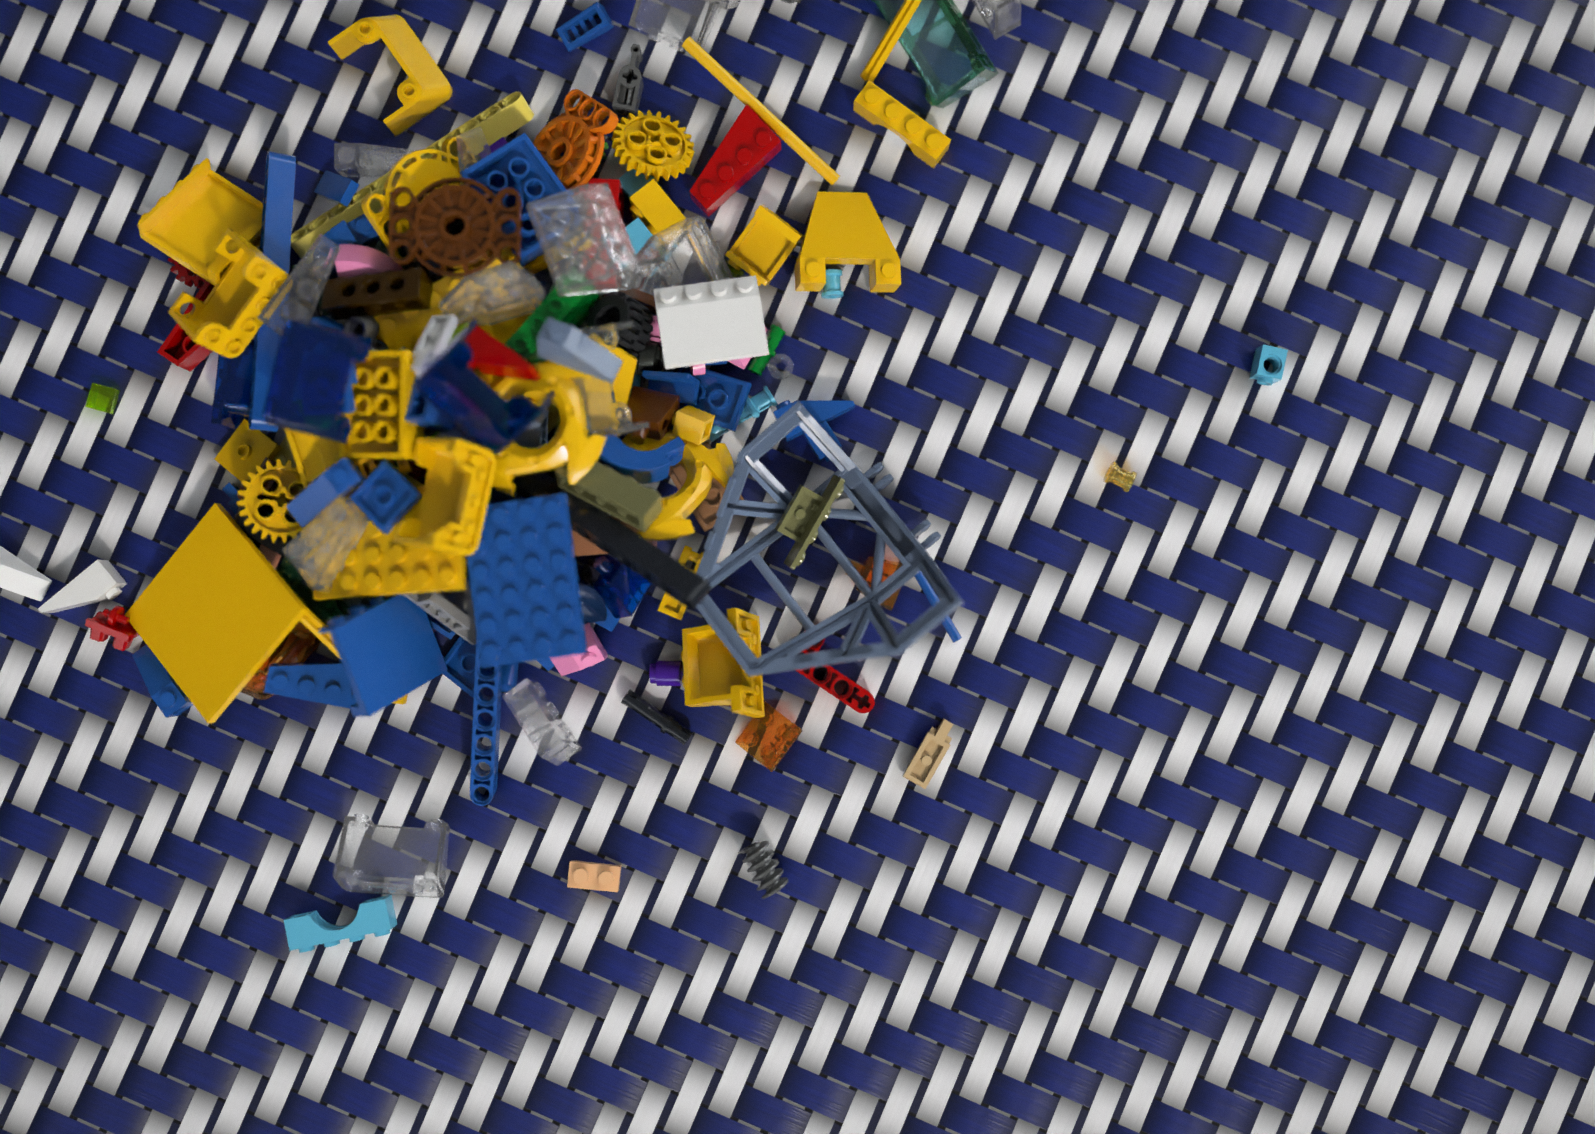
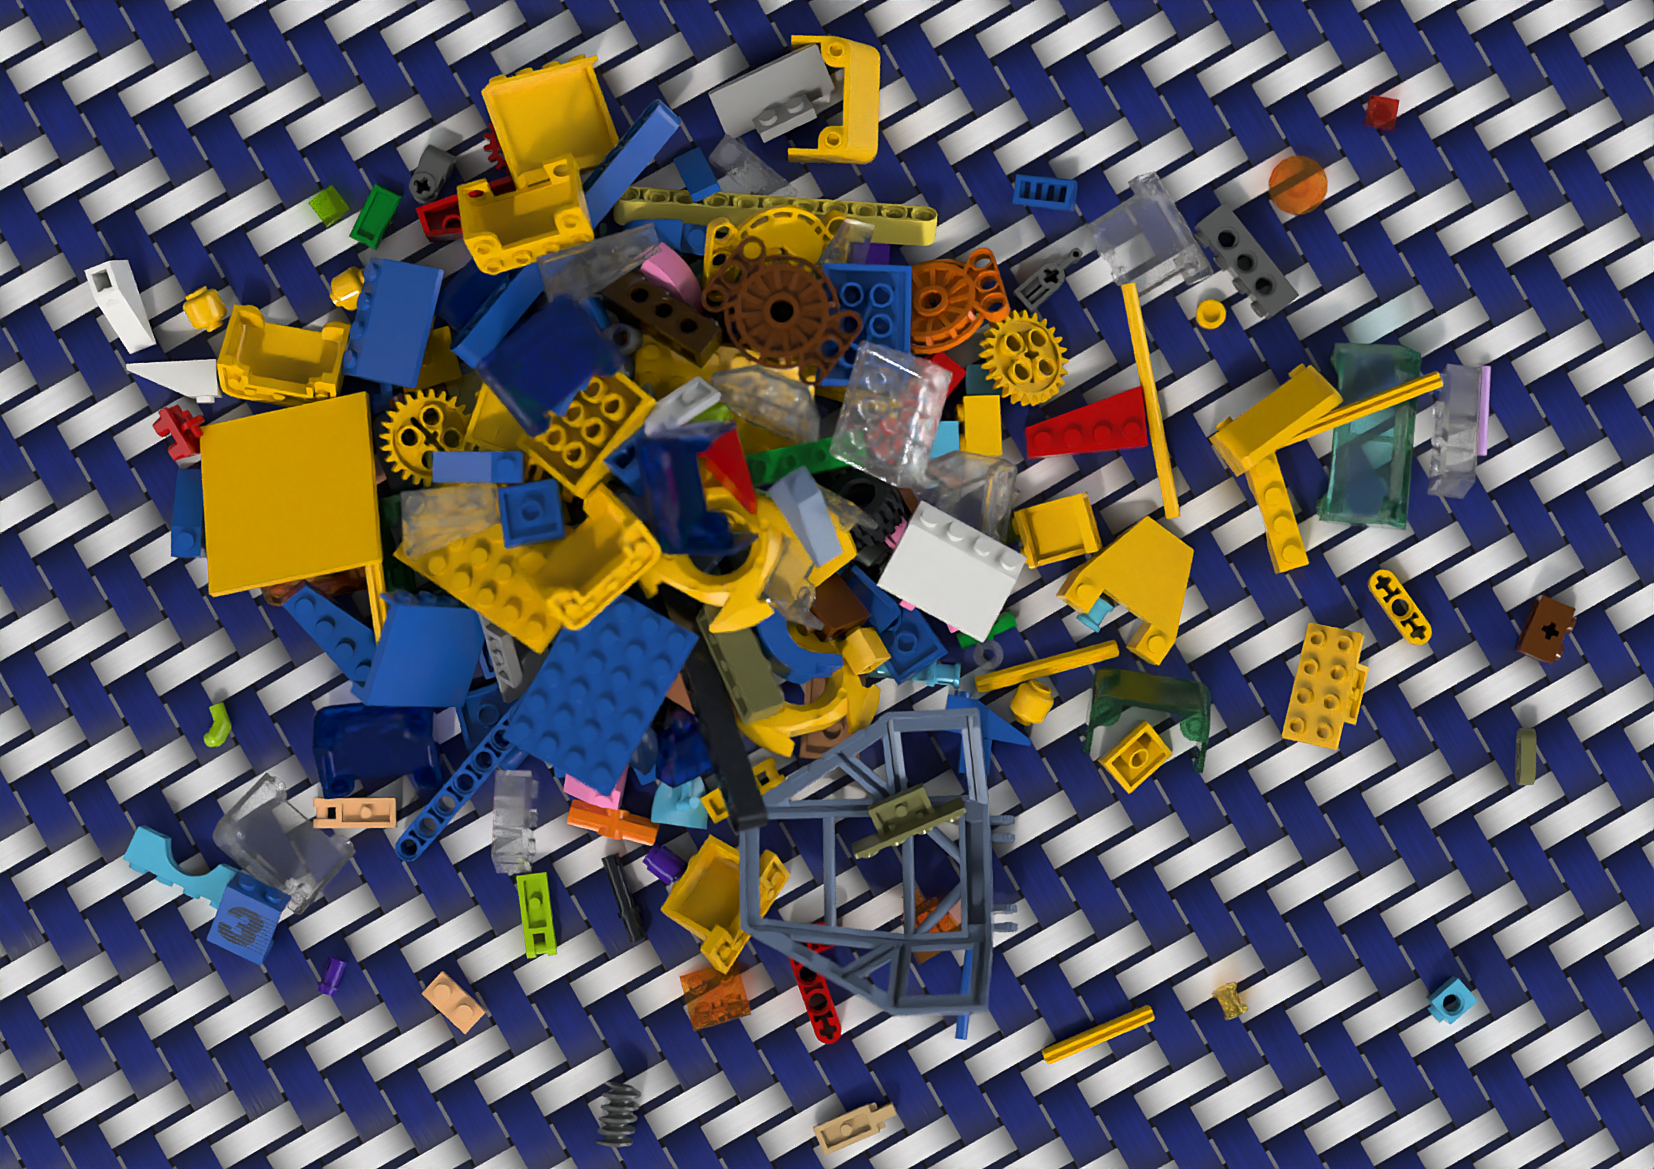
camera: 40 degrees right, 0 degrees up
none -> yellow head [183,286,228,332]
none -> lime arm [204,702,232,747]
none -> blue panel [207,871,292,966]
none -> yellow windscreen [217,304,351,407]
none -> clear blue windscreen [312,702,444,800]
none -> light nougat plate [313,797,397,828]
none -> dark purple pin [317,956,347,997]
none -> yellow head [330,266,365,311]
none -> blue slope [342,258,444,388]
none -> green tile [349,184,403,251]
none -> dark grey piece [409,144,457,205]
none -> lime plate [516,872,557,959]
none -> orange piece [567,799,660,846]
none -> medium azure shield [651,757,708,830]
none -> light grey bracket [708,43,835,143]
none -> yellow axle [974,640,1119,693]
none -> yellow head [1010,680,1054,726]
none -> yellow axle [1042,1005,1155,1065]
none -> clear green windscreen [1080,667,1211,773]
none -> yellow slope [1098,720,1173,794]
none -> yellow tile [1195,299,1226,329]
none -> yellow windscreen [1209,363,1344,476]
none -> yellow bracket [1282,623,1369,750]
none -> yellow beam [1368,570,1432,645]
none -> reddish brown brick [1514,595,1576,665]
none -> olive beam [1515,728,1536,785]

